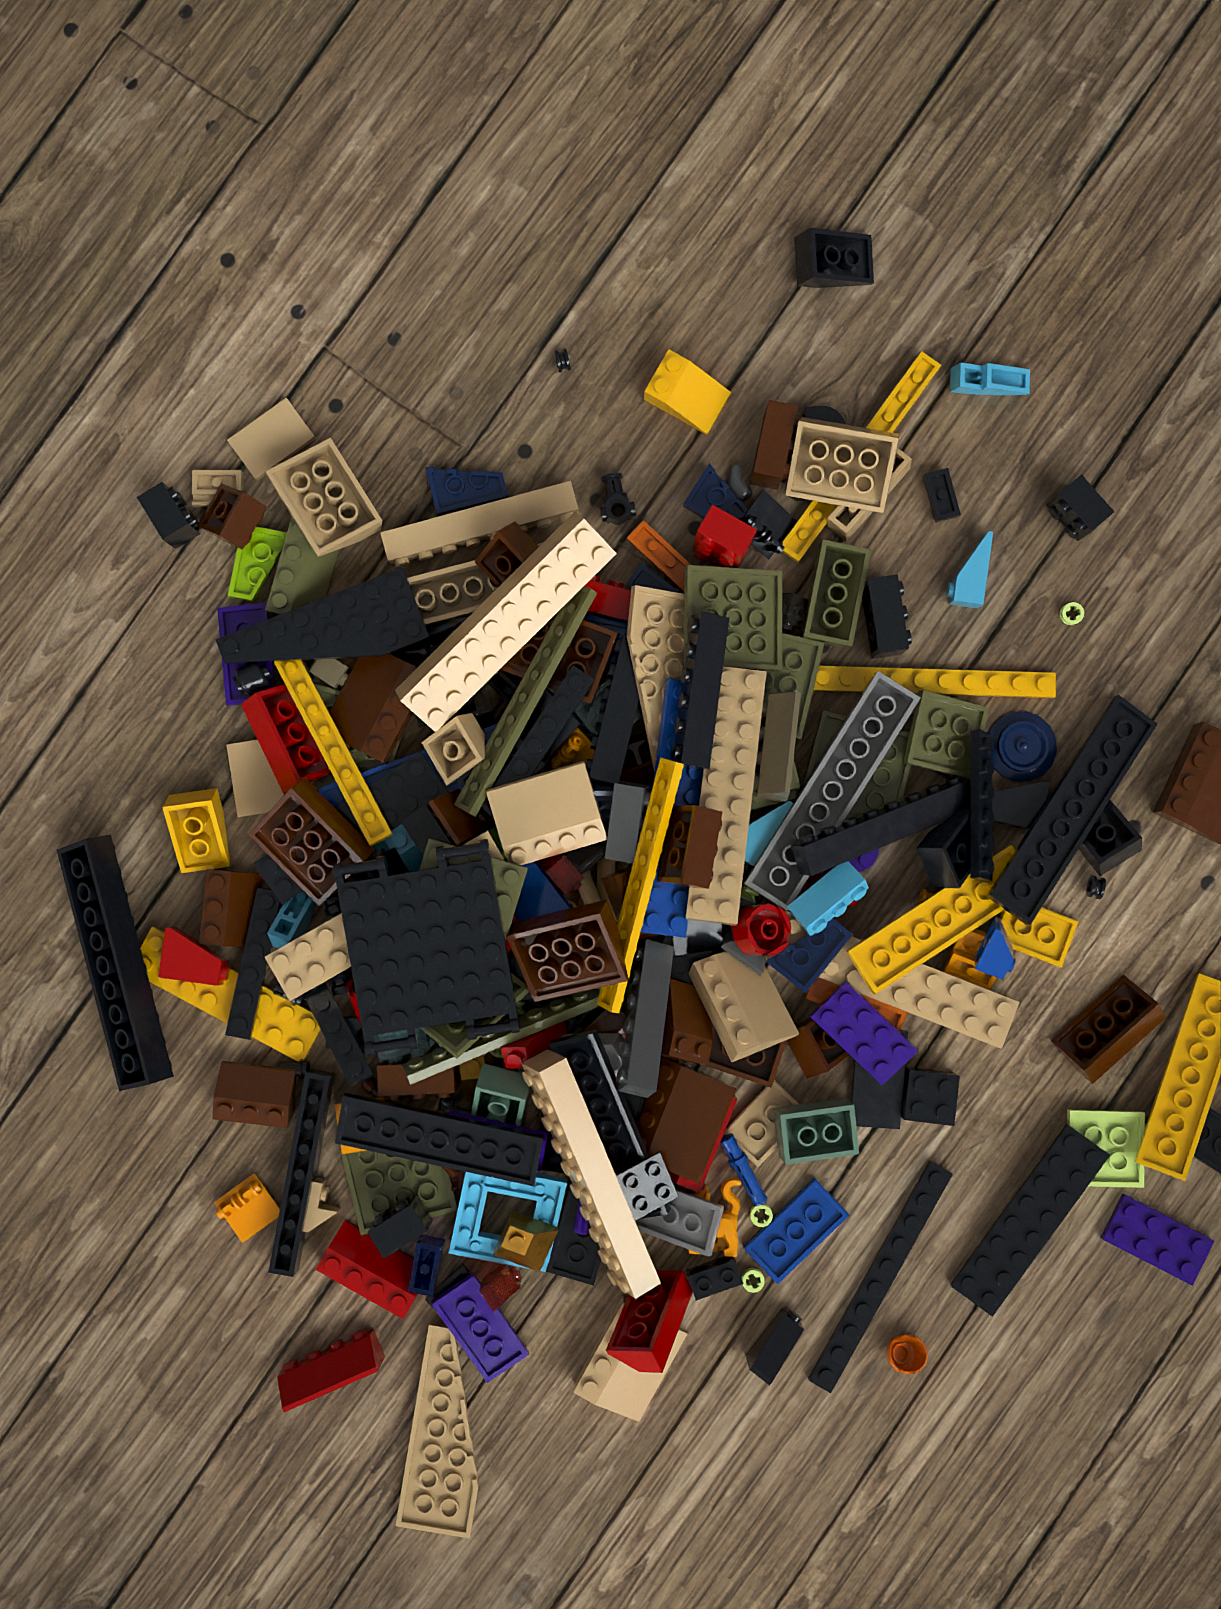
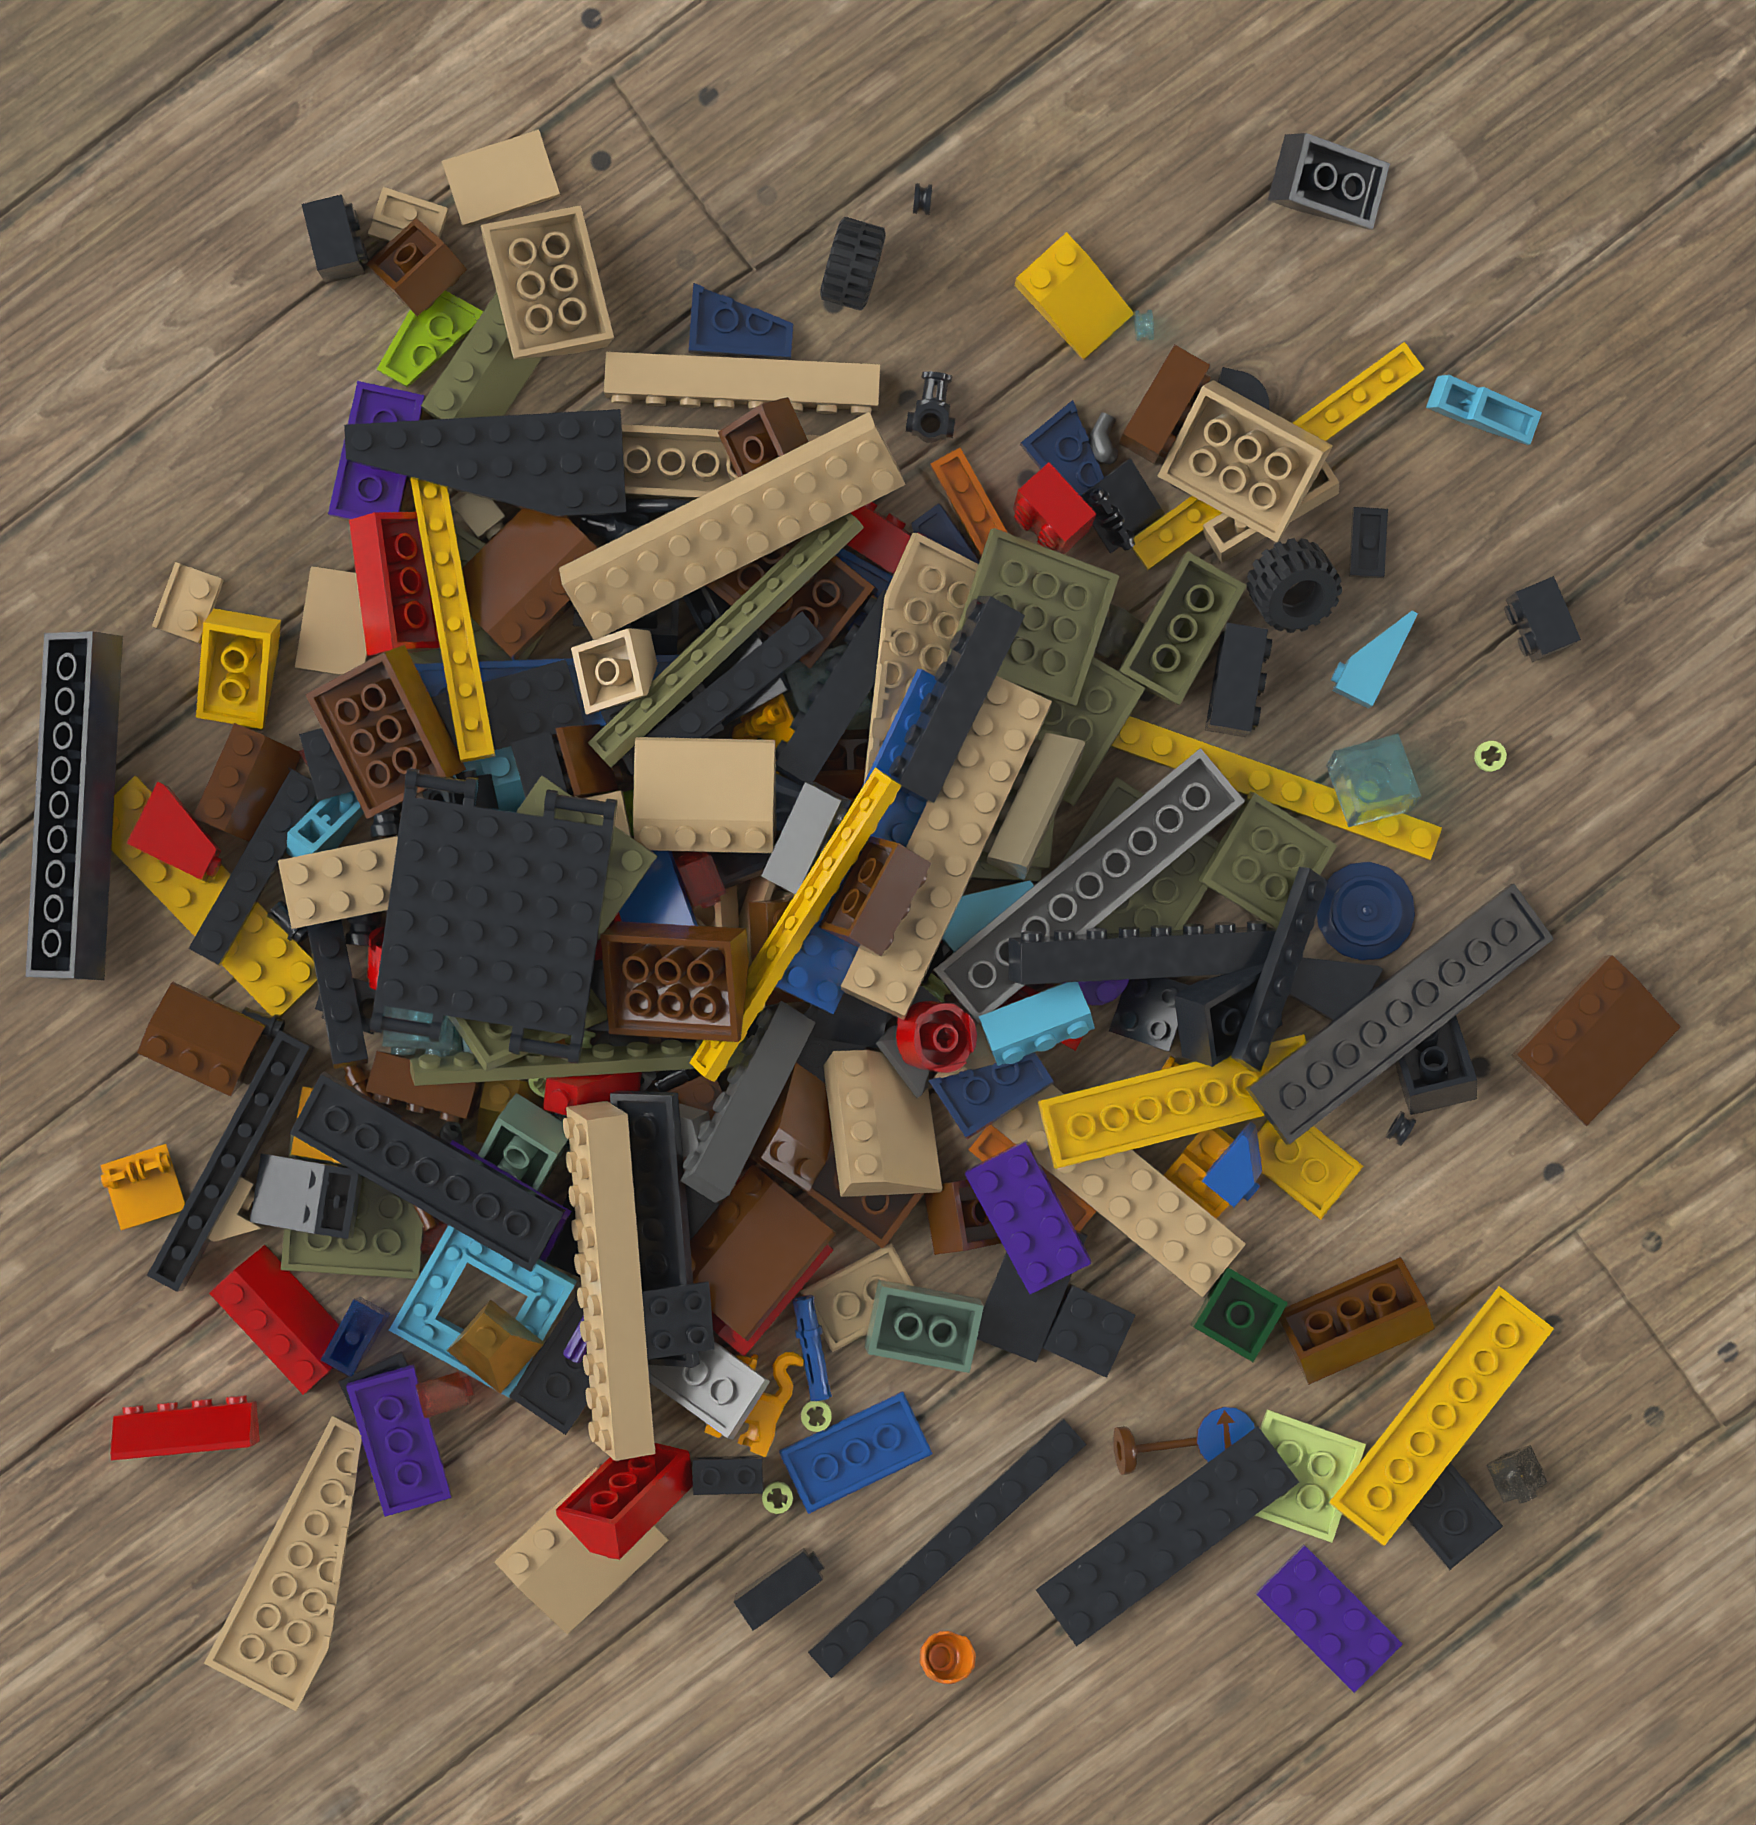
camera: 10 degrees right, 0 degrees up
black head [233,662,272,697] -> none
black brick [367,1195,433,1259] -> none
none -> tan plate [152,562,224,644]
none -> slope [250,1153,363,1239]
none -> black tyre [820,217,886,311]
none -> black hinge [1109,977,1189,1052]
none -> piece [1113,1407,1255,1475]
none -> clear light blue bush [1134,309,1154,341]
none -> dark green brick [1190,1267,1288,1362]
none -> black tyre [1246,538,1342,633]
none -> clear light blue brick [1326,734,1421,827]

